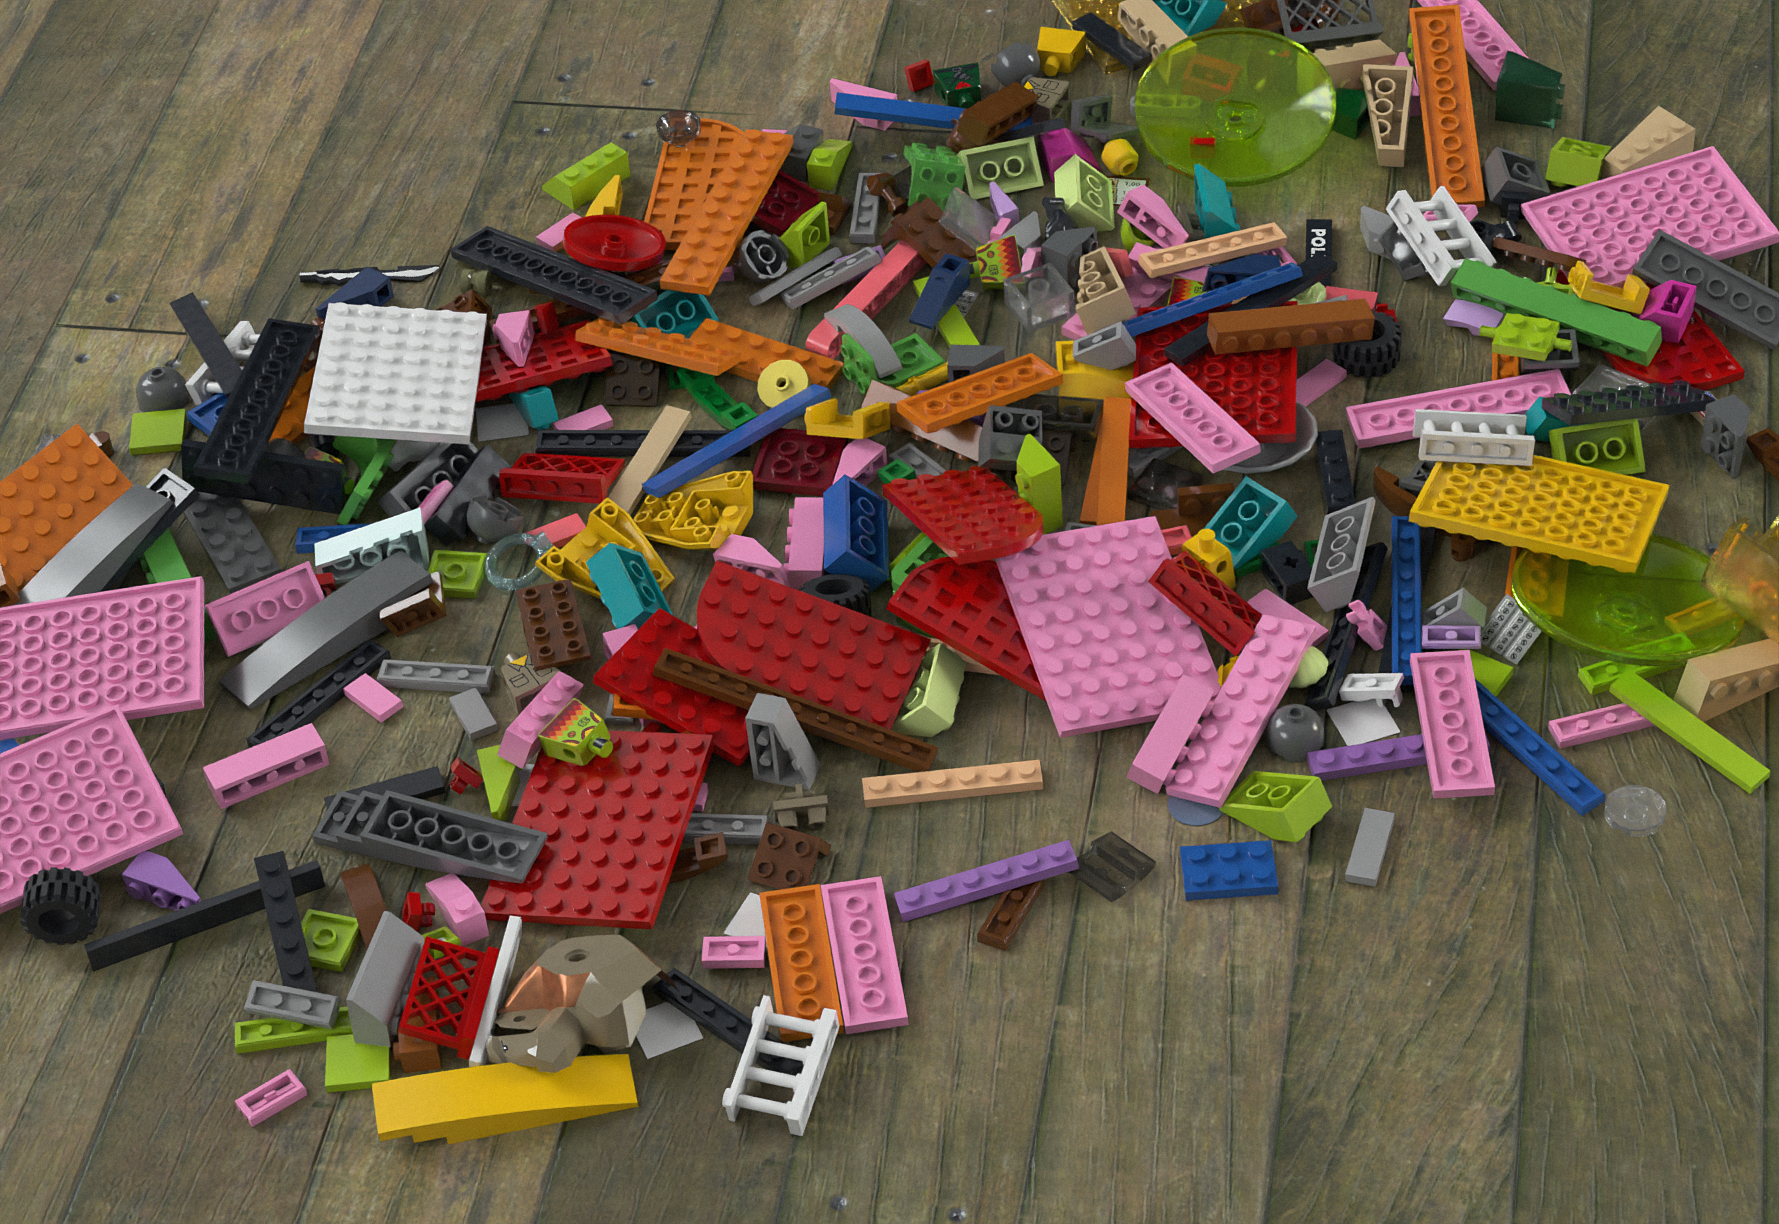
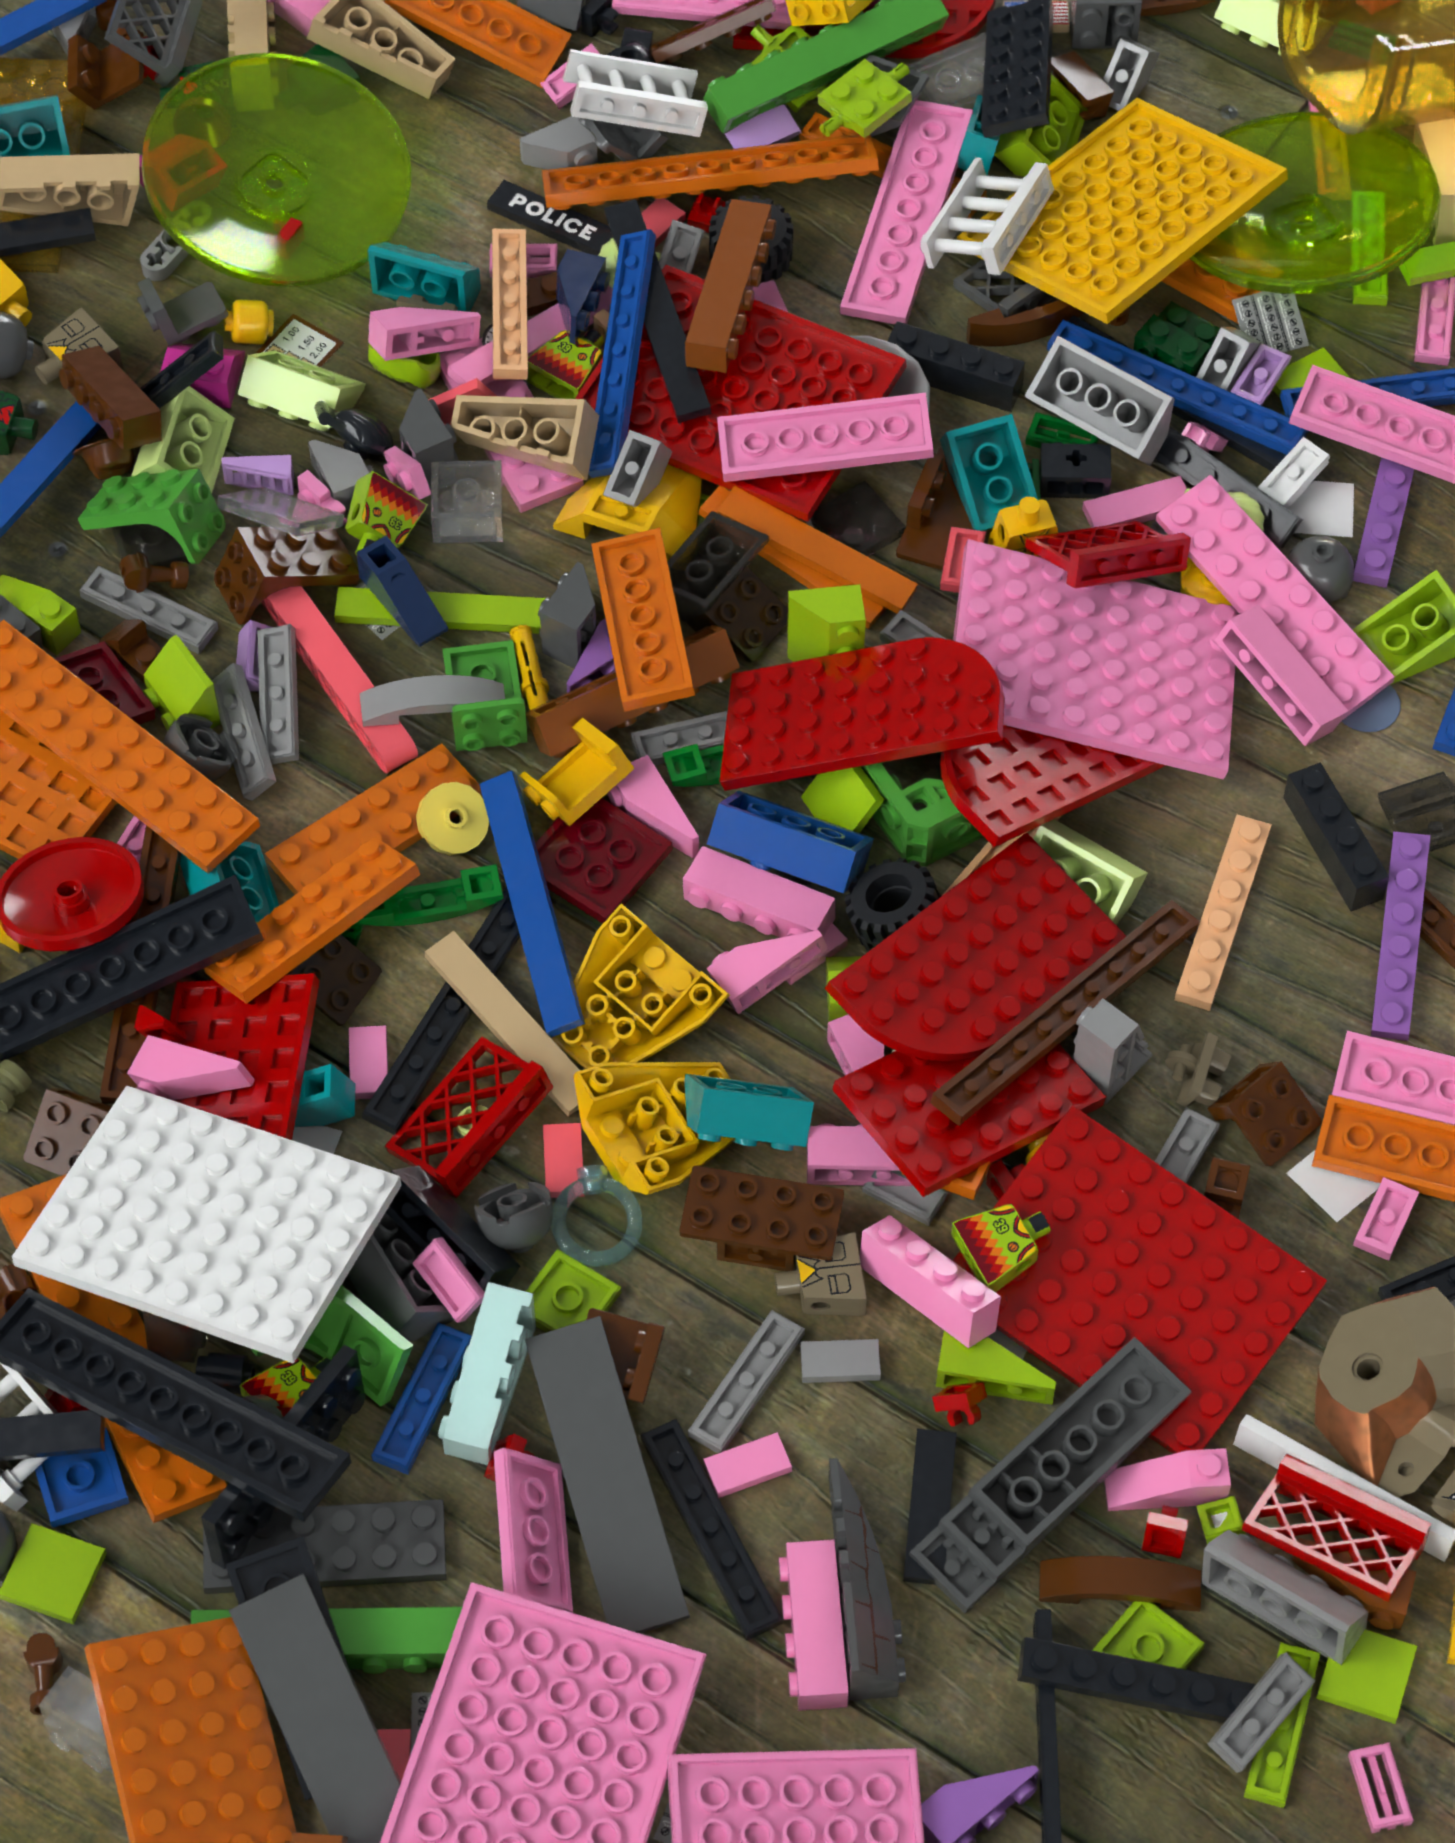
camera: 70 degrees left, 15 degrees up
dark grey slope [978,405,1042,471] -> none
none -> orange plate [542,134,879,210]
none -> dark grey wedge [828,1458,906,1700]
none -> reddish brown hinge [1051,51,1114,120]
none -> light grey slope [1103,38,1160,111]
none -> dark green plate [1133,301,1220,377]
none -> black brick [1283,762,1389,912]

